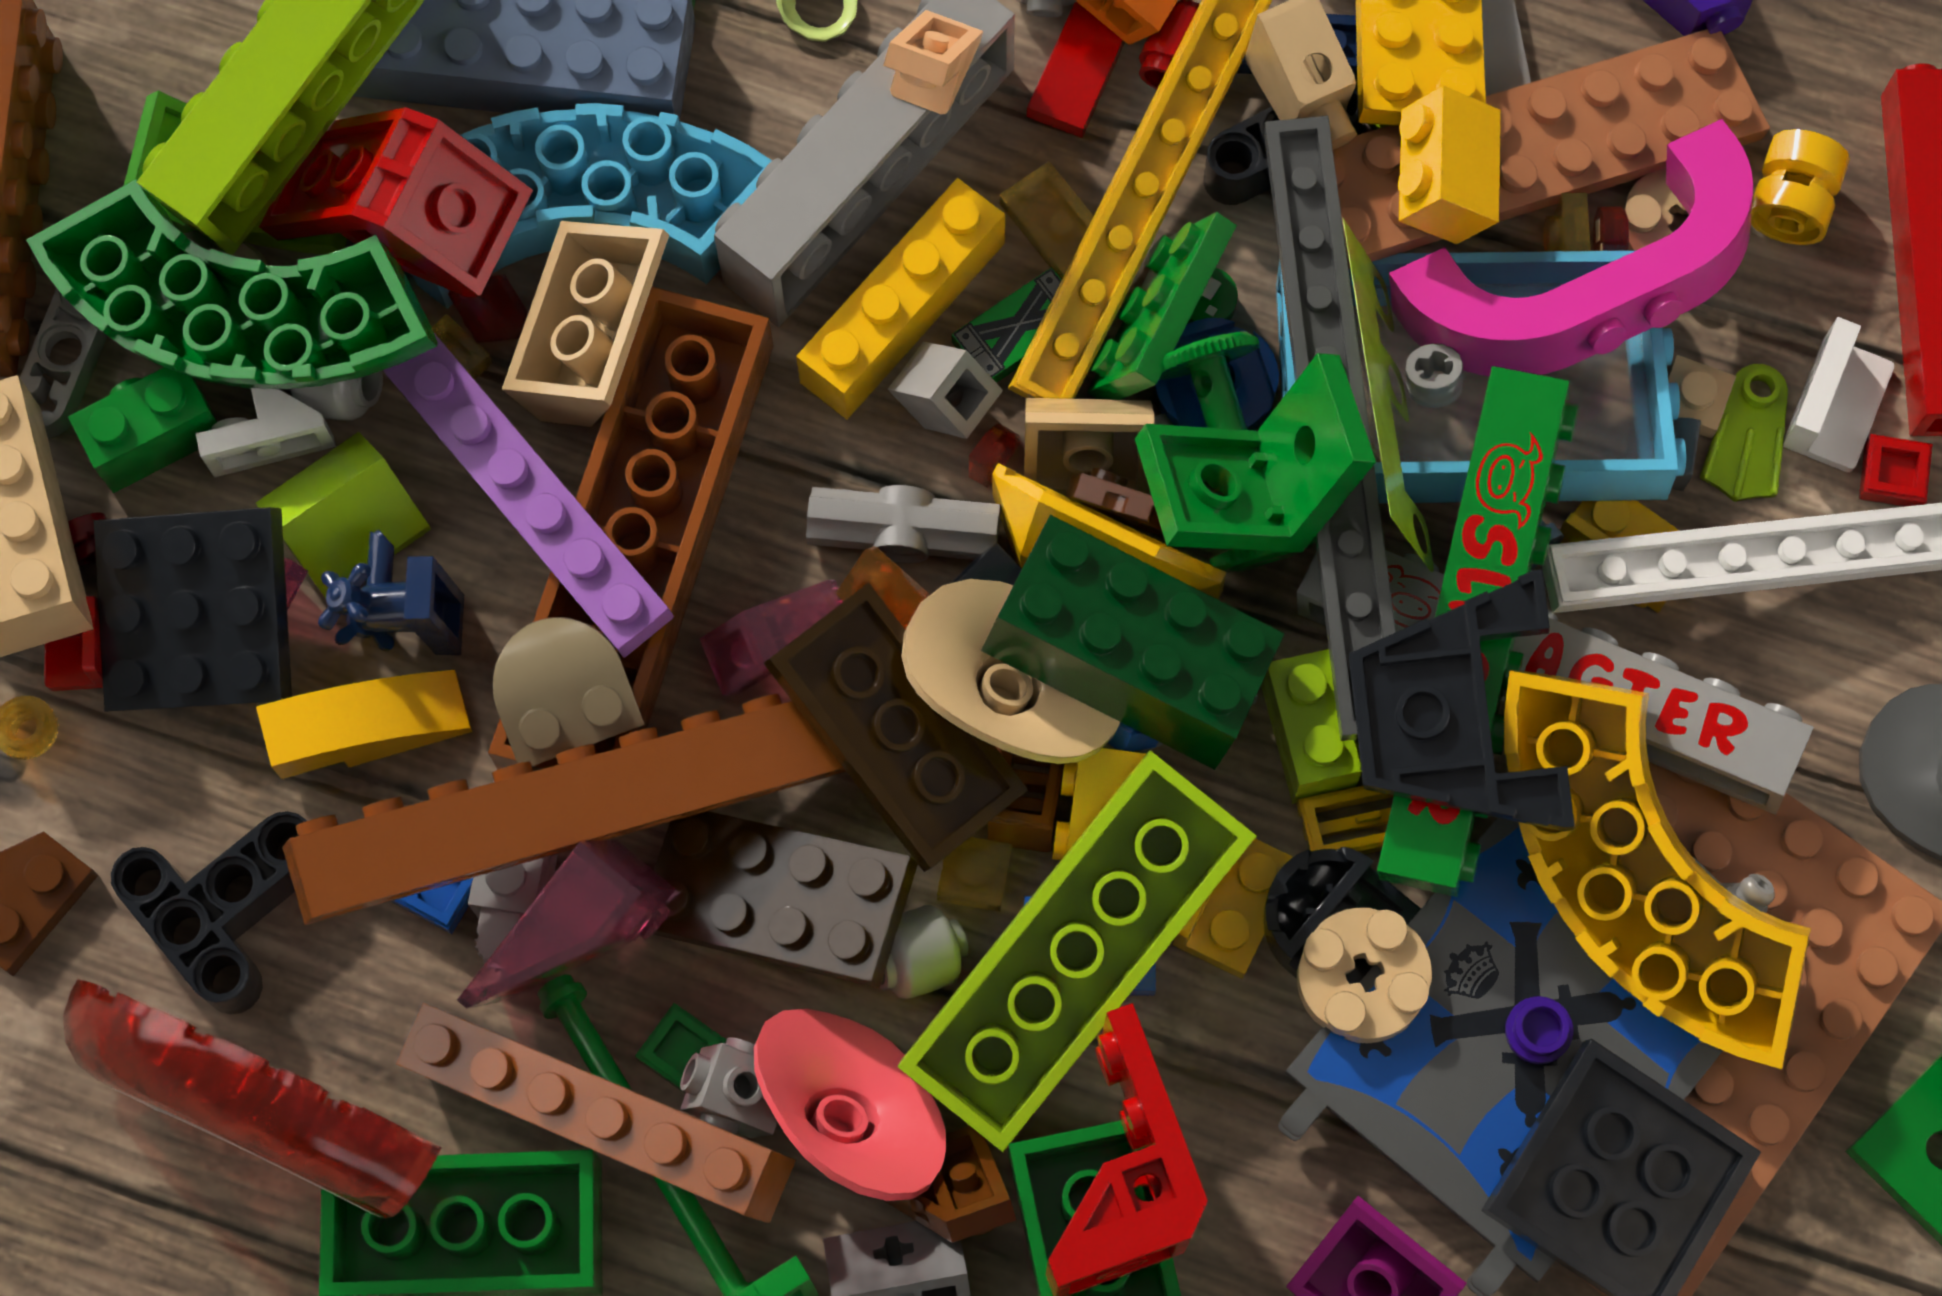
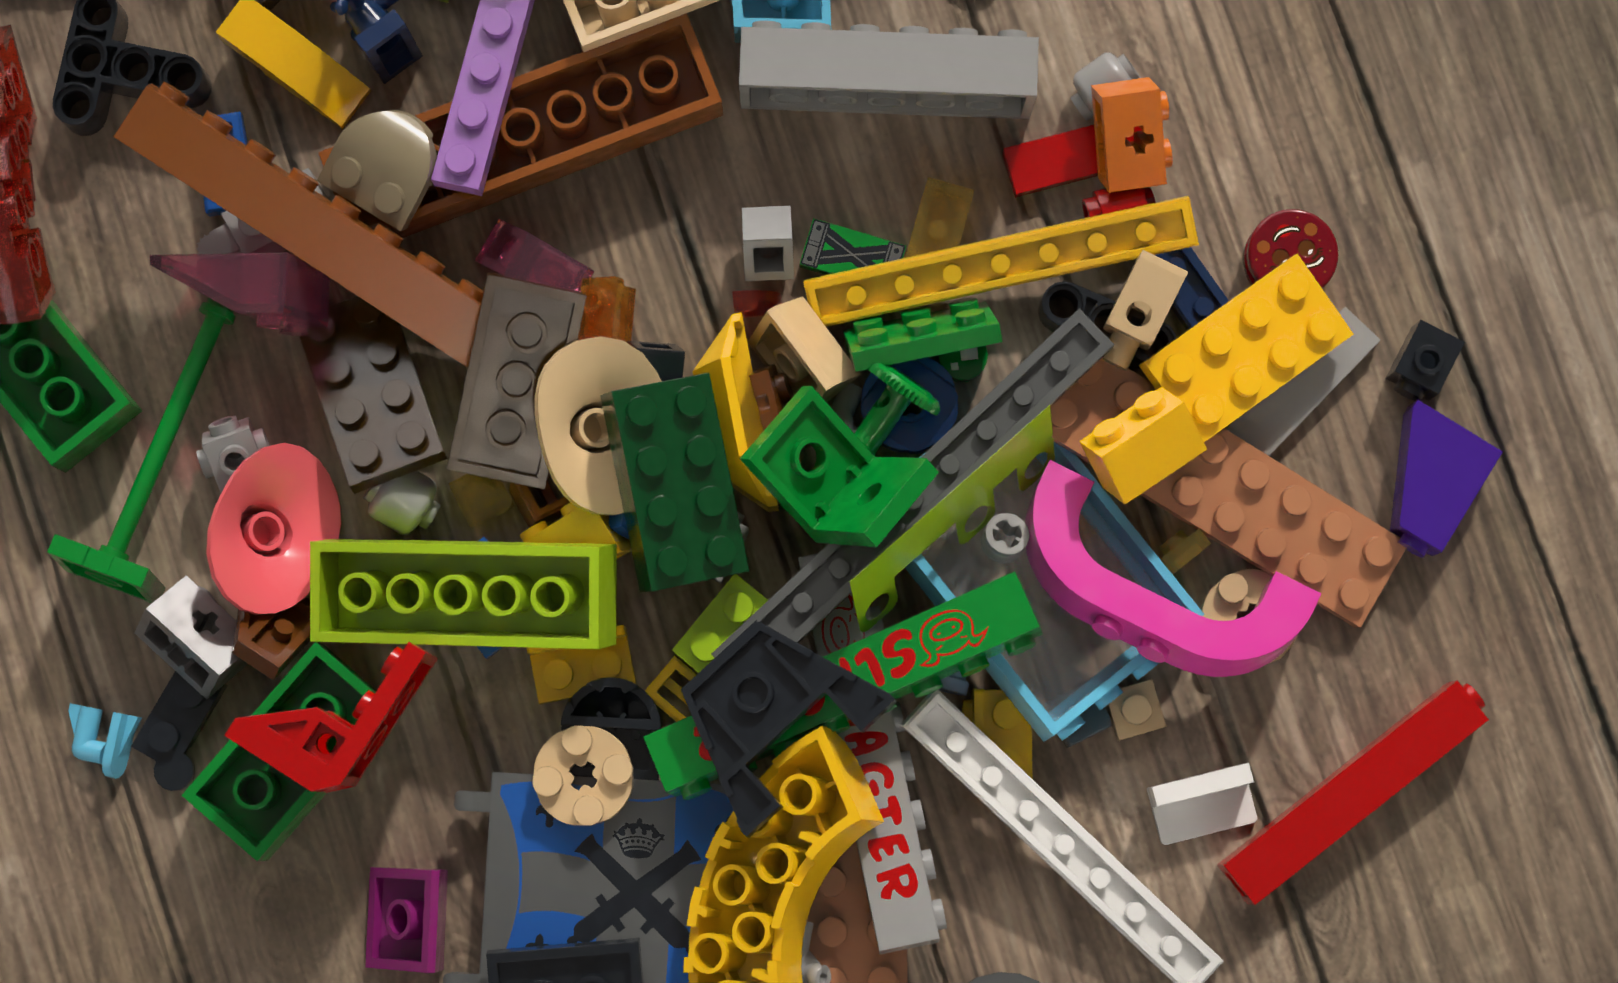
camera: 50 degrees right, 10 degrees up
dark orange brick [396,1002,796,1224] -> none
green tile [635,1003,726,1094] -> none
yellow brick [796,177,1005,420] -> none
light grey piece [806,485,1000,563] -> none
light nougat slope [883,10,983,114] -> none
dark purple plate [1505,996,1573,1064] -> none
clear red tile [1593,206,1629,251] -> none
lime piece [1700,364,1788,502] -> none
yellow wheel [1751,129,1850,245] -> none
red tile [1859,434,1933,507] -> none

